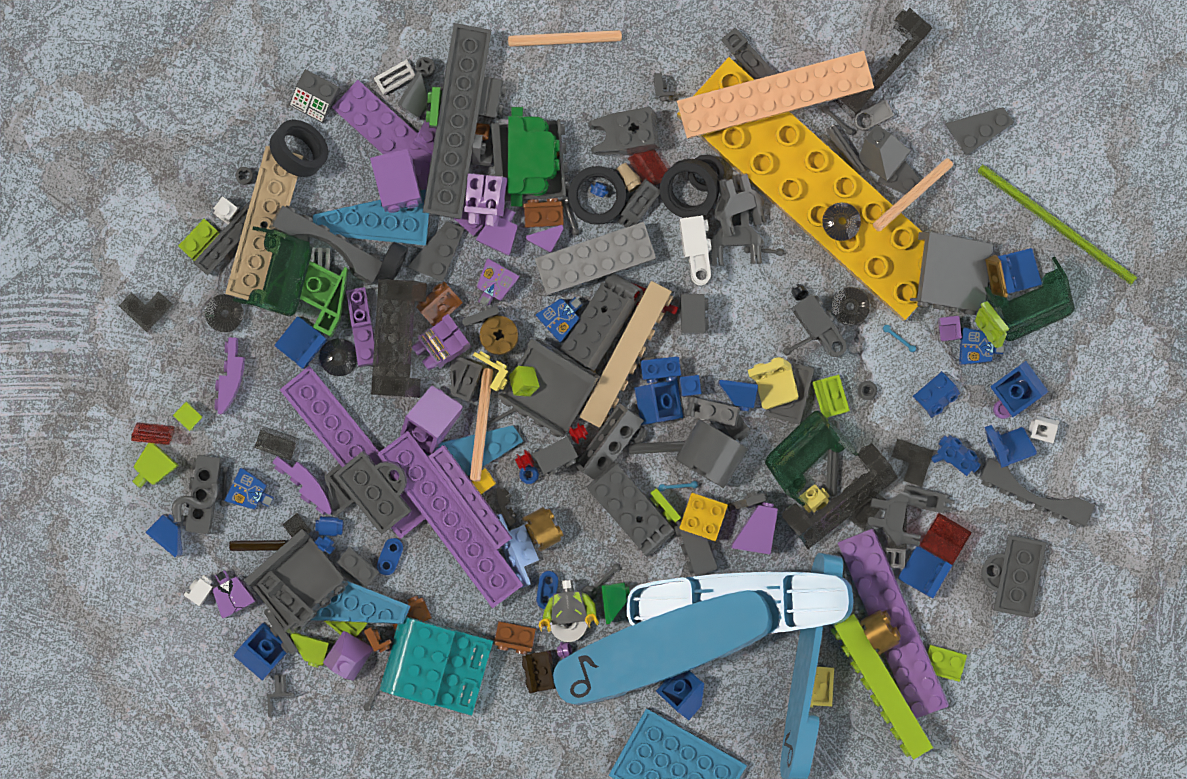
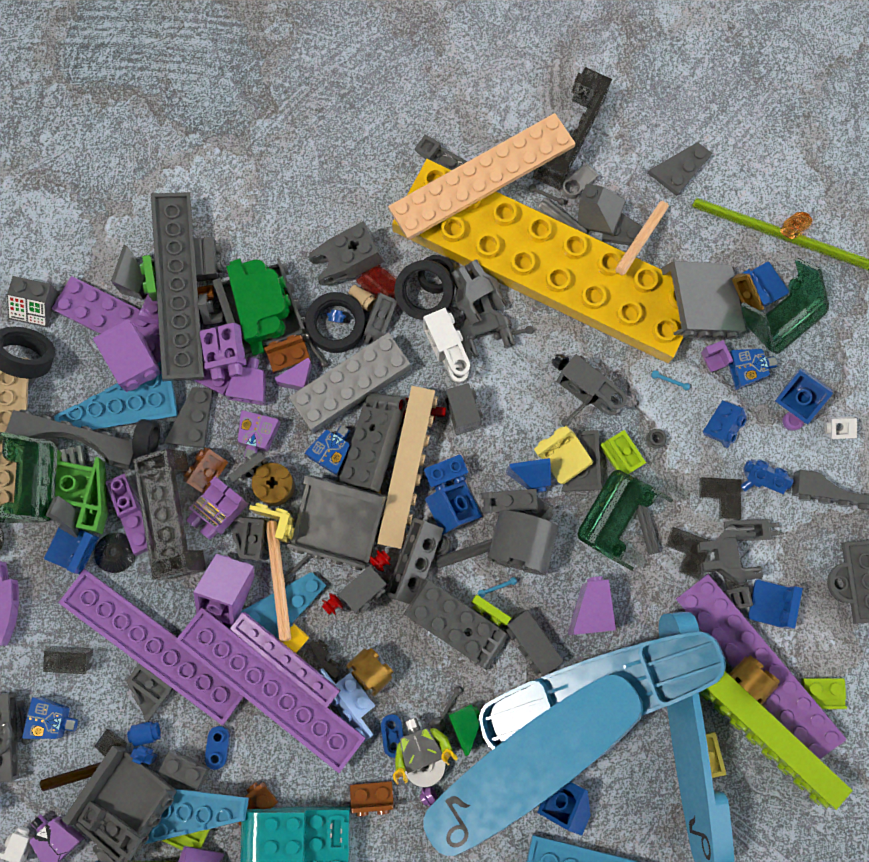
camera: 20 degrees left, 10 degrees down
medium lavender slope [272,456,332,515] -> none
dark grey plate [334,451,412,535] -> none
dark orange bracket [364,626,392,653] -> none
white tile [374,59,415,95] -> none
dark grey wheel [415,57,435,78] -> none
light nougat axle [508,30,622,47] -> none
lime panel [509,366,540,397] -> none
blue plate [519,465,539,484] -> none
dark brown bracket [522,650,556,694] -> none
dark grey bracket [653,73,675,101] -> none
blue brick [679,375,701,397] -> none
yellow bracket [679,493,728,541] -> none
dark grey wing [727,491,766,511] -> none
clear smoke plate [781,443,898,549] -> none
light yellow brick [800,484,833,519] -> none
dish [822,202,861,241] -> none
clear smoke dish [831,287,870,325] -> none
clear red slope [919,512,972,565] -> none
lime plate [975,301,1009,348] -> none
blue bracket [984,425,1037,468] -> none
none -> dark grey slope [46,496,81,538]
none -> clear orange plate [780,212,812,239]

